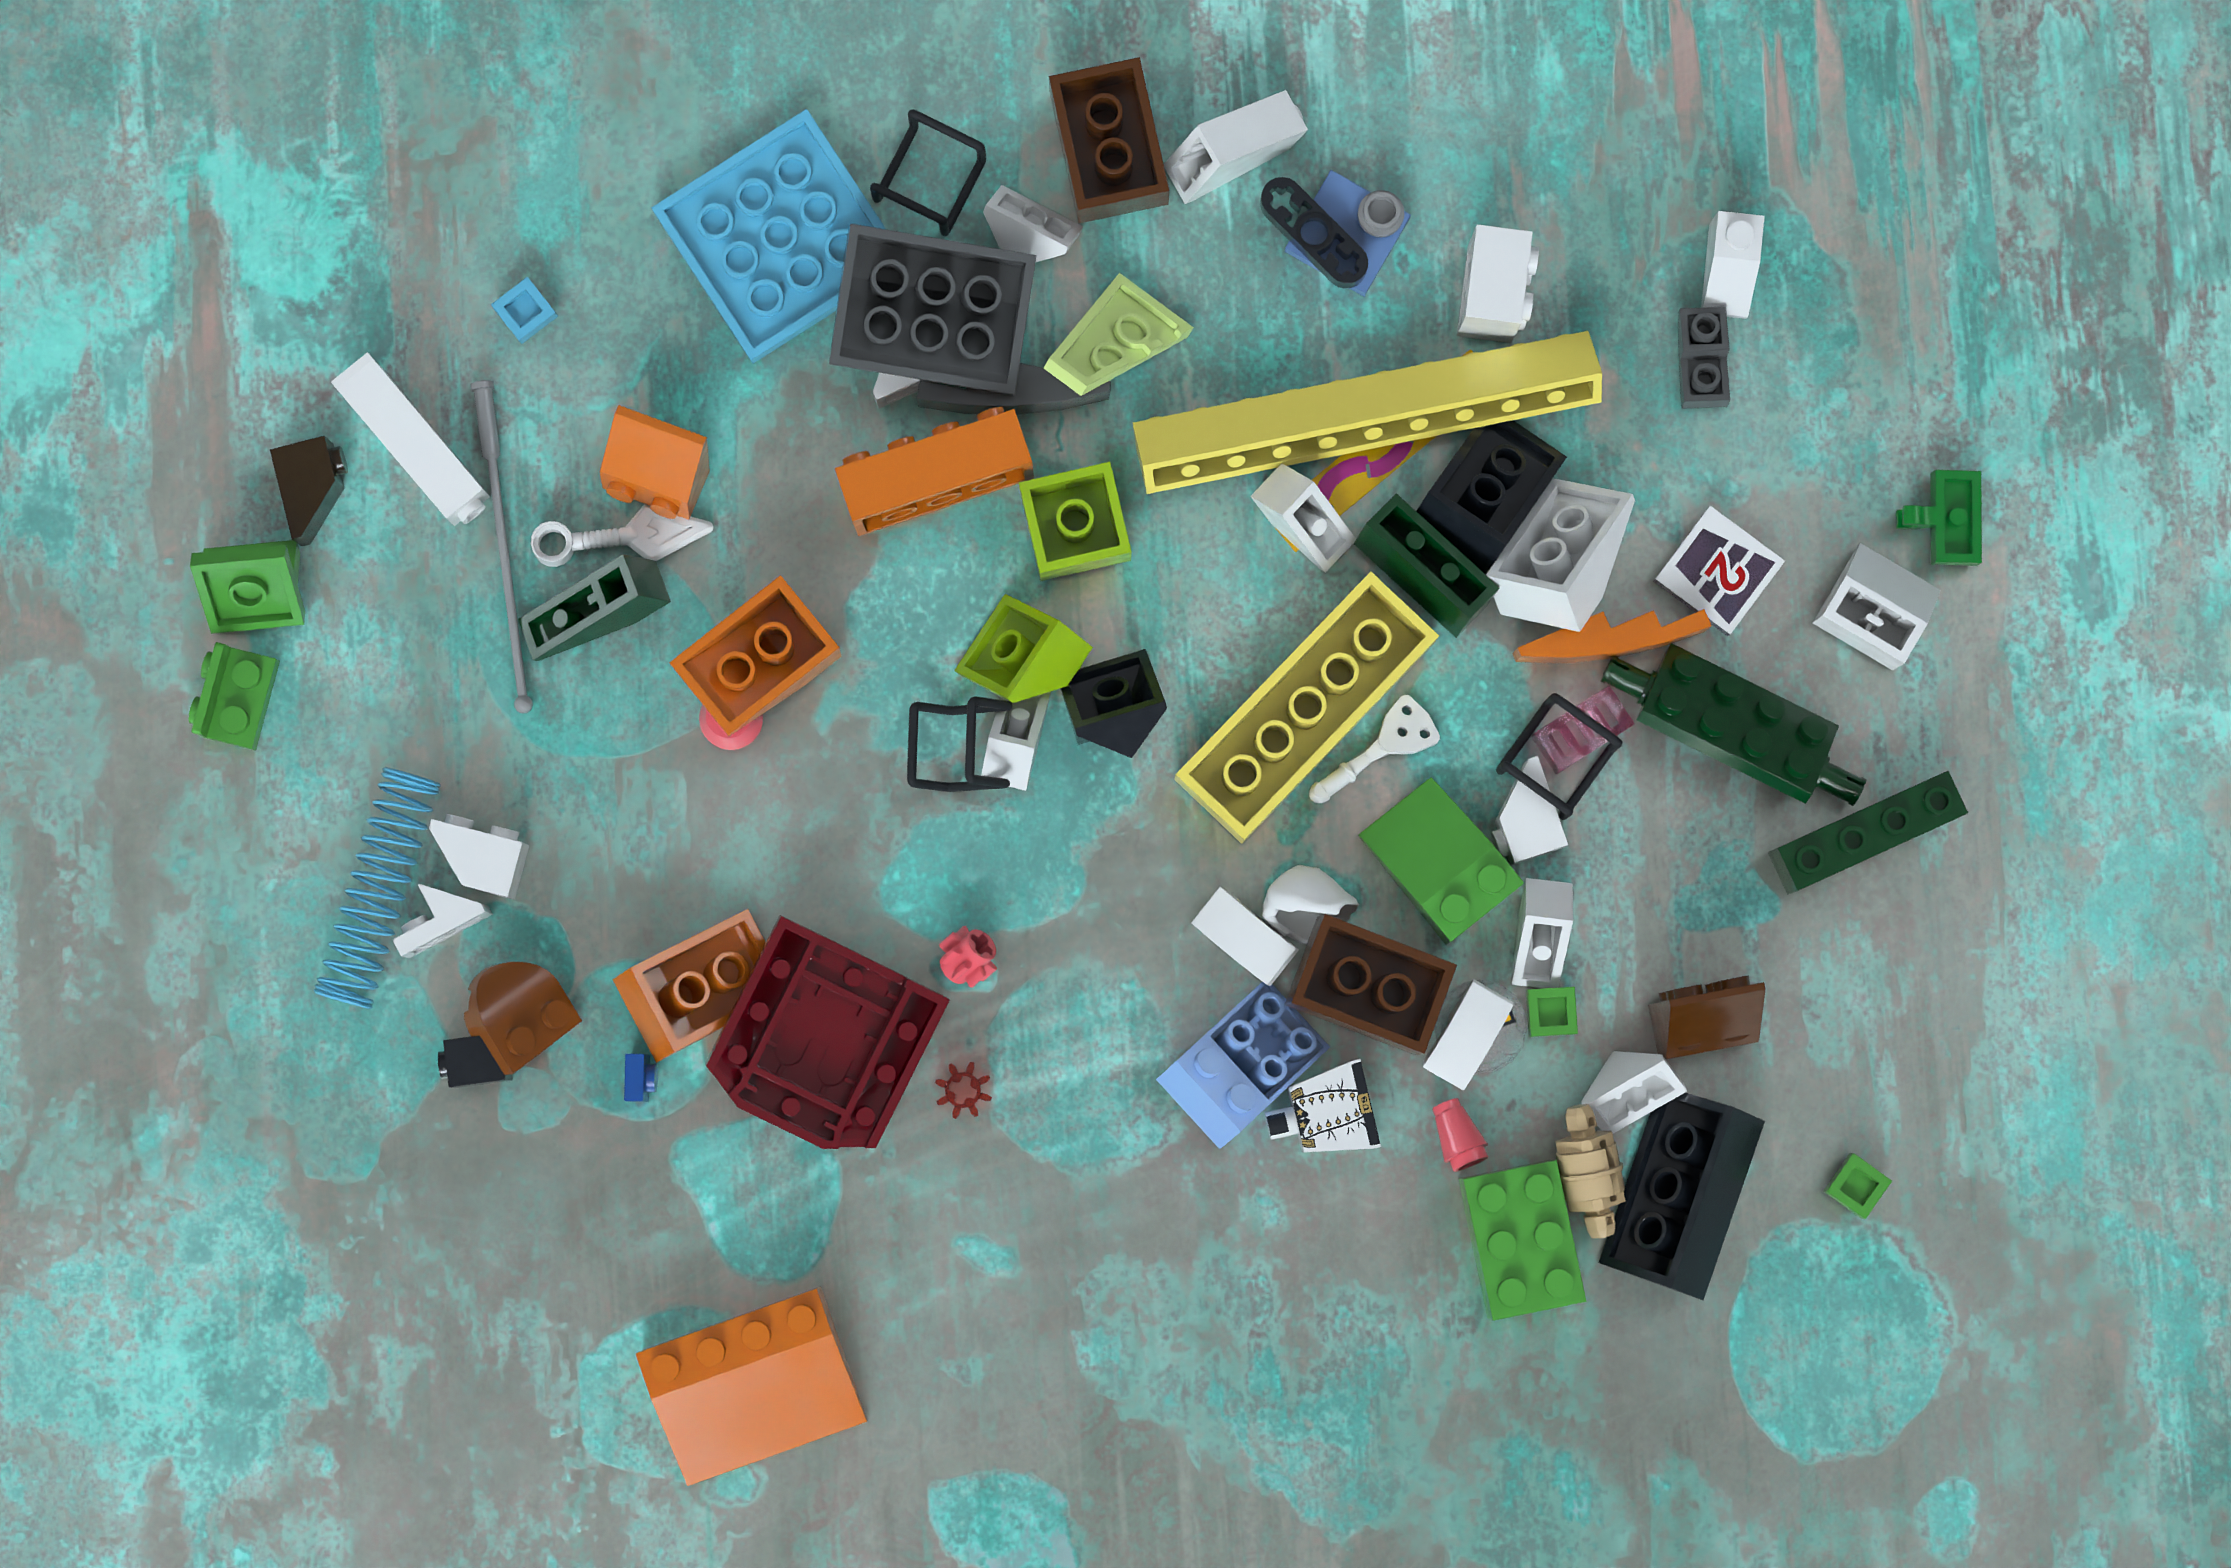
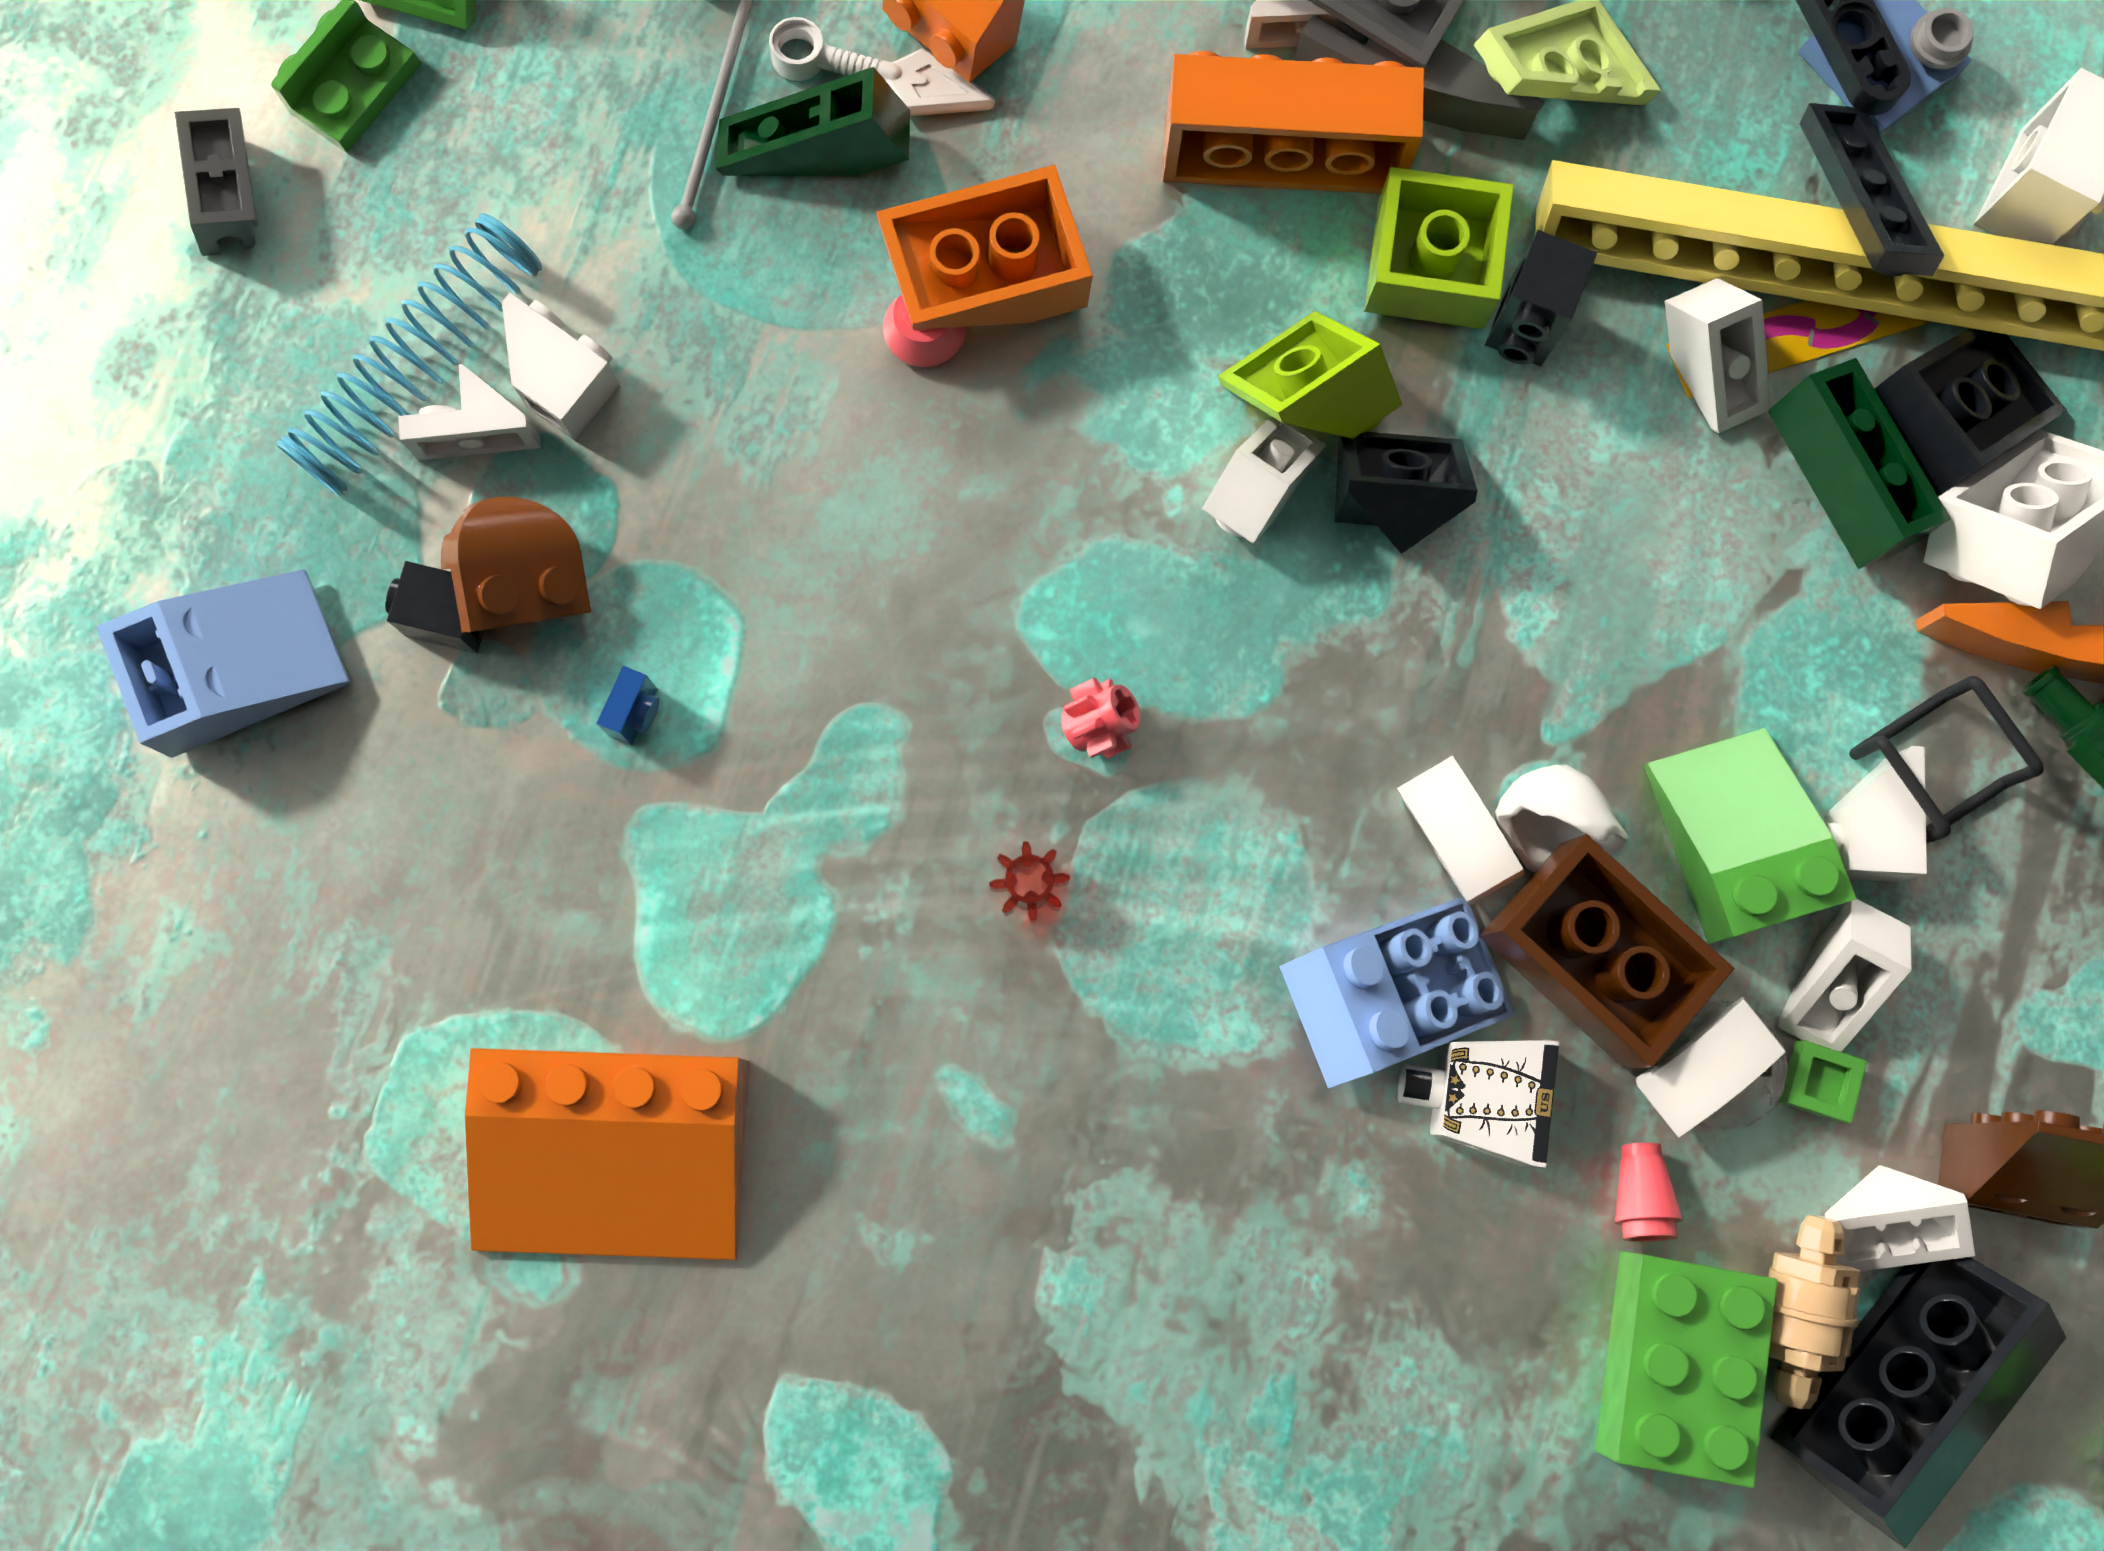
camera: 20 degrees right, 5 degrees down
orange slope [612,909,766,1063] -> none
dark red wedge [705,915,950,1149] -> none
black piece [907,696,1013,792] -> none
light yellow brick [1174,571,1439,844] -> none
white piece [1309,695,1440,804] -> none
clear pink slope [1531,685,1635,775] -> none
none -> light blue slope [96,569,351,758]
none -> dark grey hinge [174,108,257,256]
none -> black brick [1484,230,1598,367]
none -> black plate [1799,103,1945,276]

